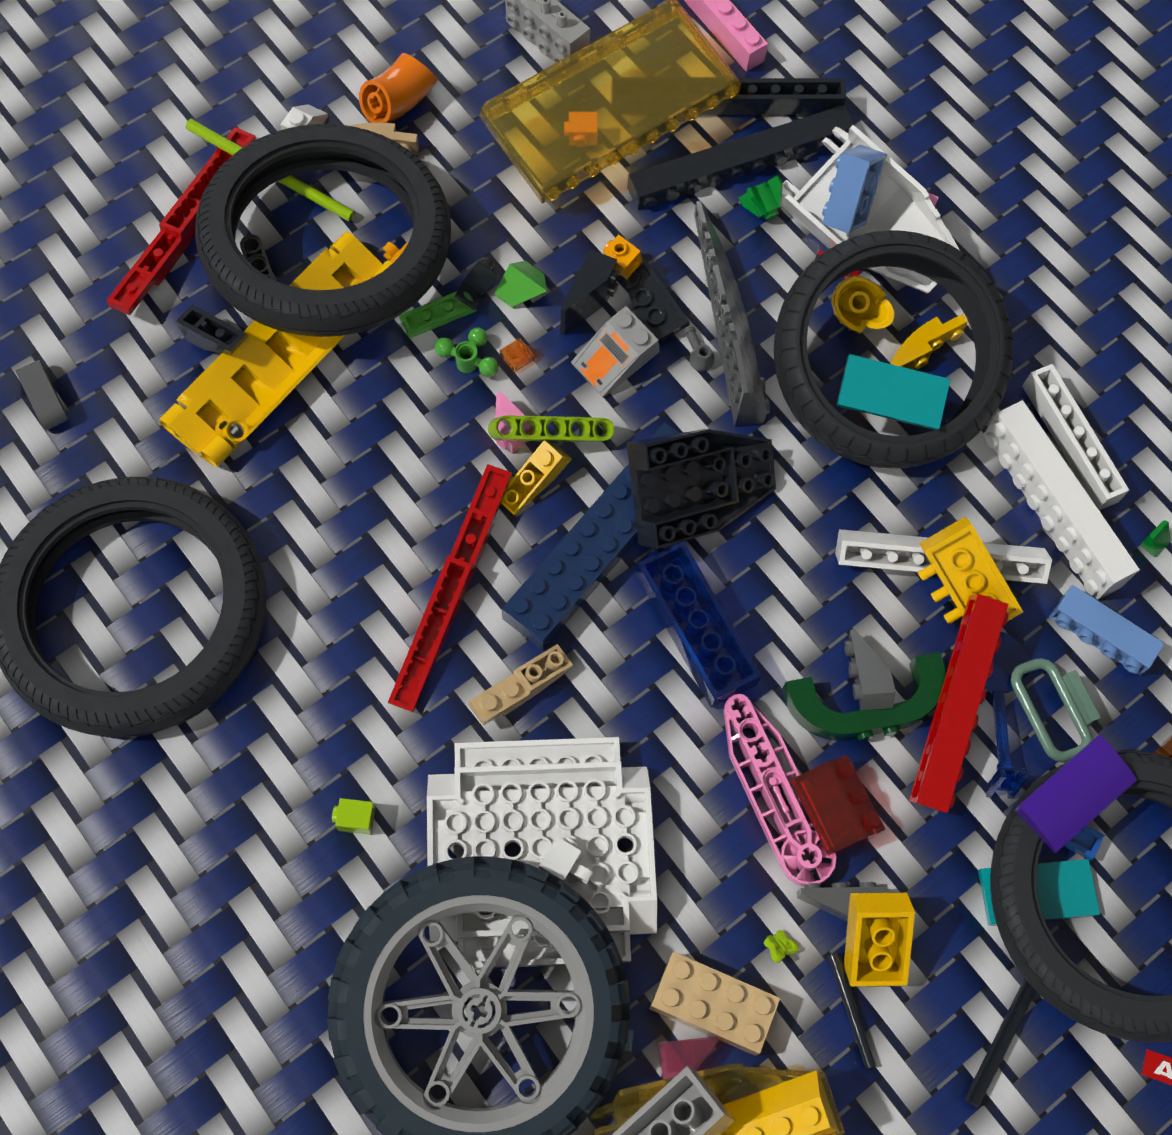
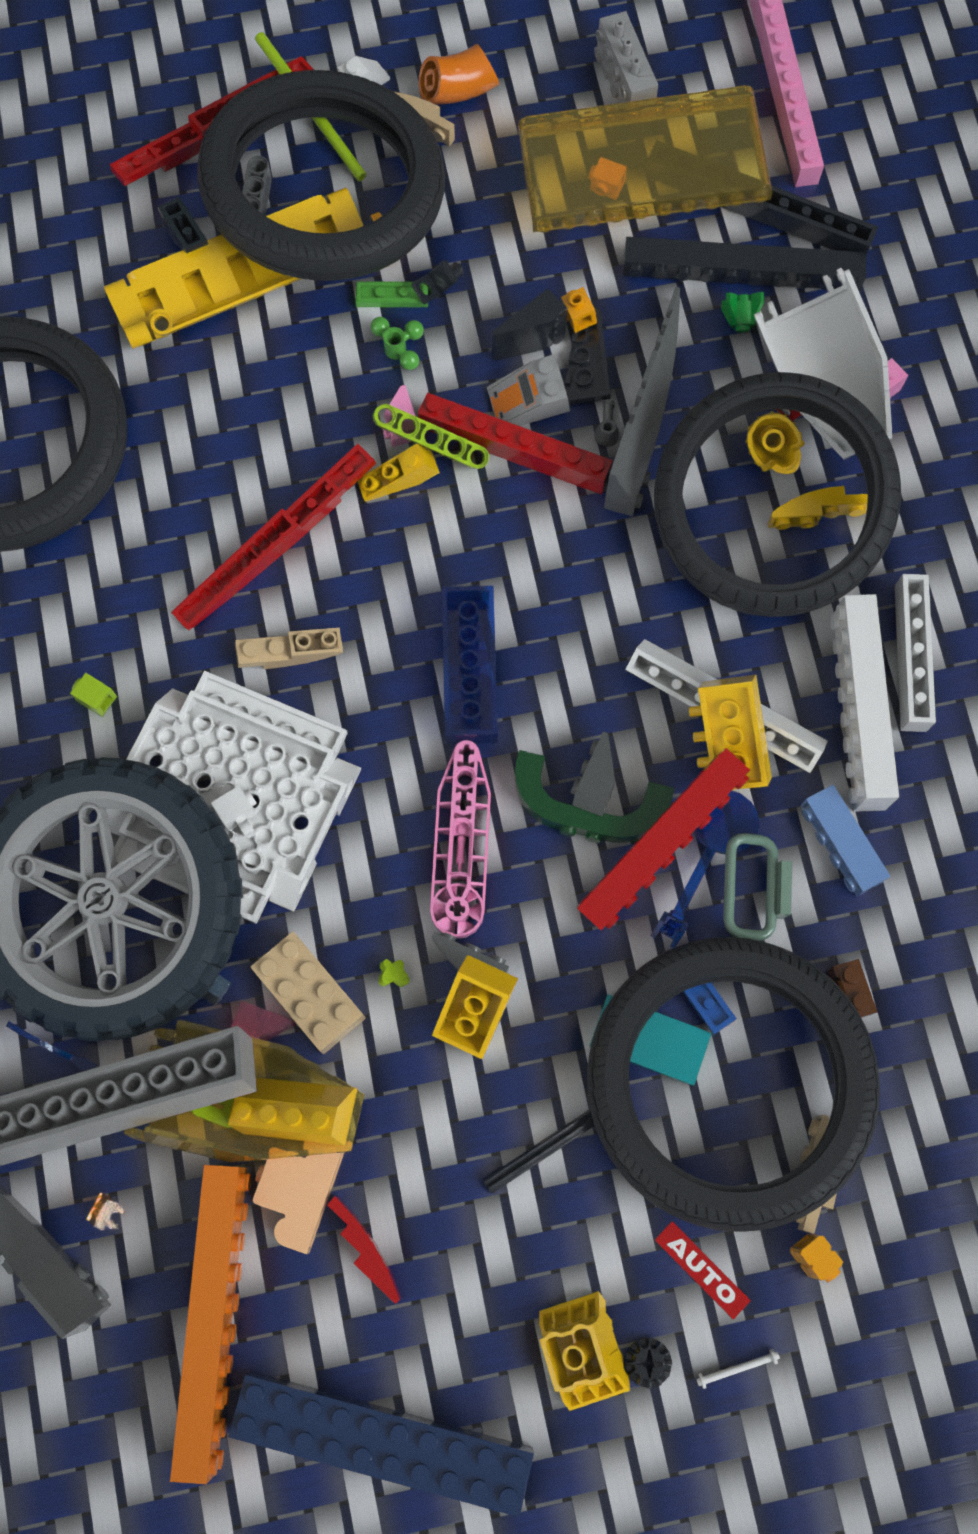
camera: 30 degrees right, 5 degrees up
dark grey beam [15,360,69,431] -> none
bright green slope [494,261,547,309] -> none
clear orange tile [500,338,534,372] -> none
dark blue brick [502,422,679,650] -> none
black wedge [626,429,776,549] -> none
clear red slope [791,755,886,856] -> none
medium blue brick [822,145,887,234] -> none
black piece [828,953,877,1069] -> none
teal tile [836,354,951,430] -> none
dark purple slope [1015,734,1137,853] -> none
green slope [1141,520,1171,557] -> none
none -> red brick [418,393,613,495]

